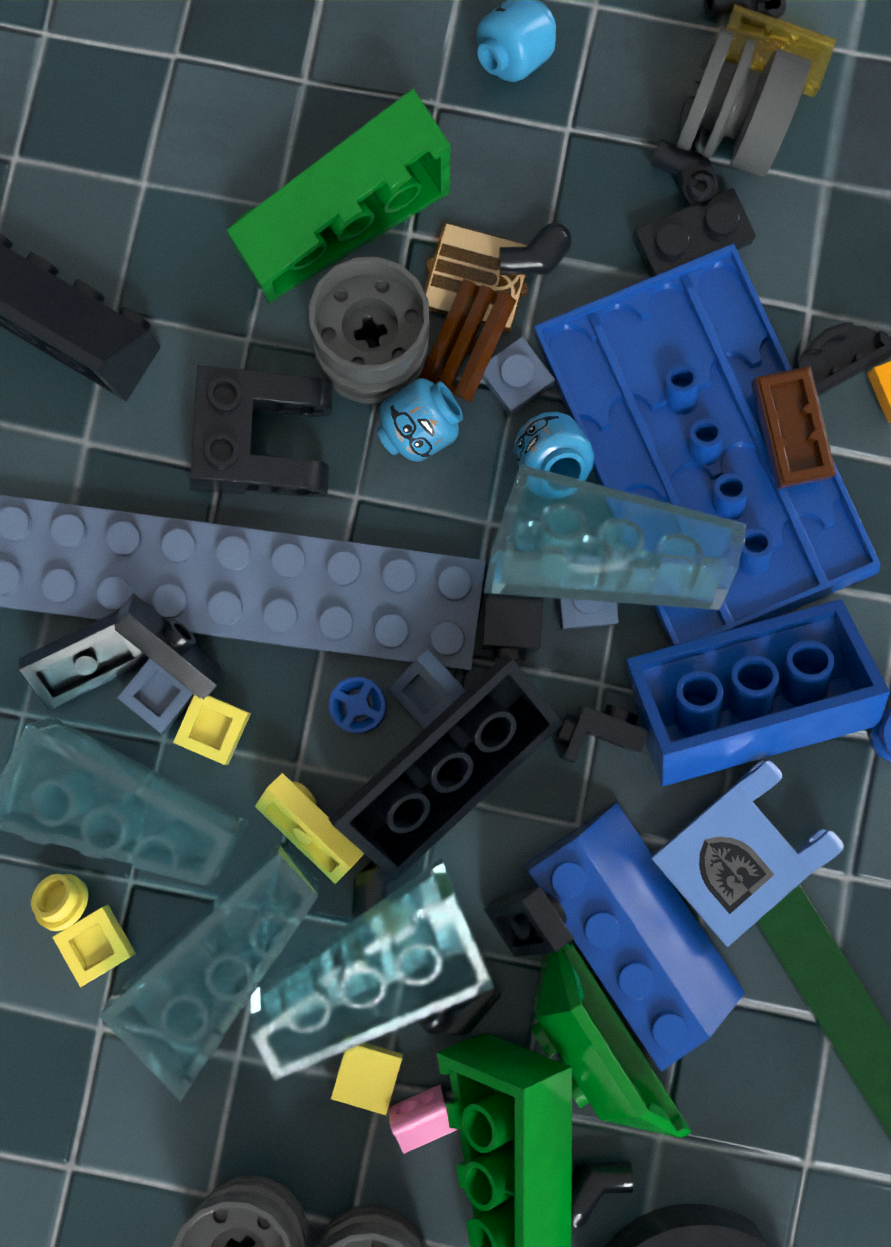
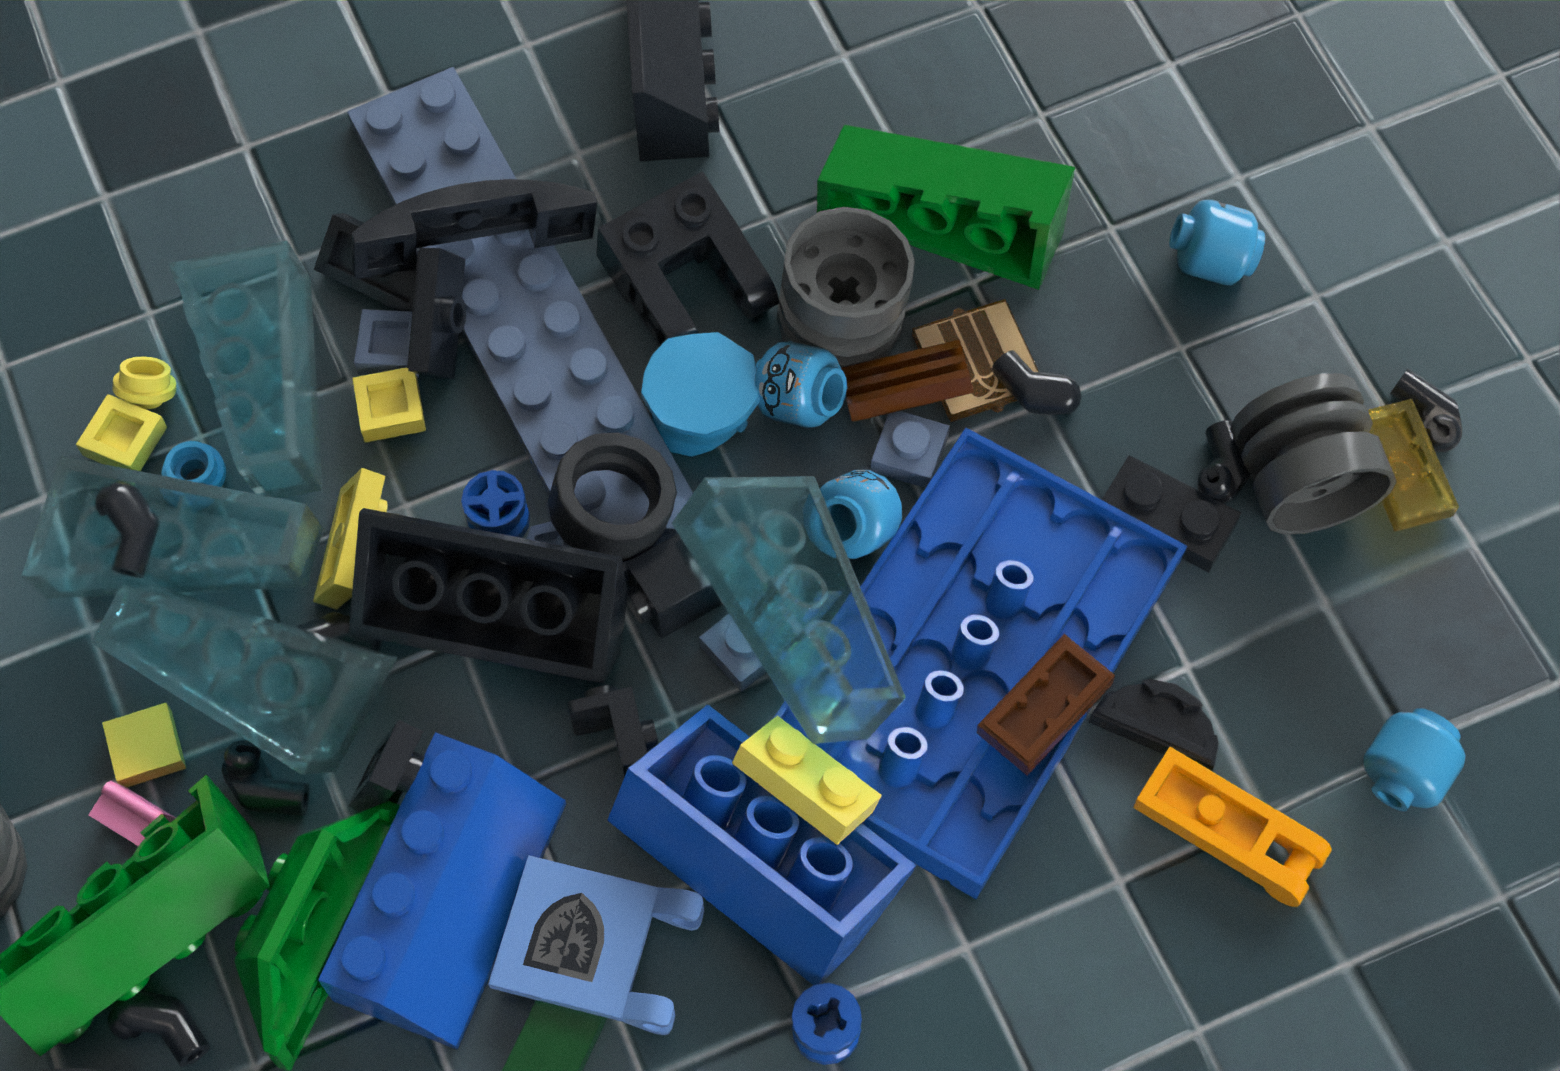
camera: 55 degrees right, 20 degrees down
none -> black arm [95,482,159,578]
none -> dark azure plate [161,441,226,503]
none -> black slope [352,179,597,279]
none -> black tyre [548,432,677,561]
none -> dark azure hat [641,332,760,457]
none -> light yellow plate [732,715,882,845]

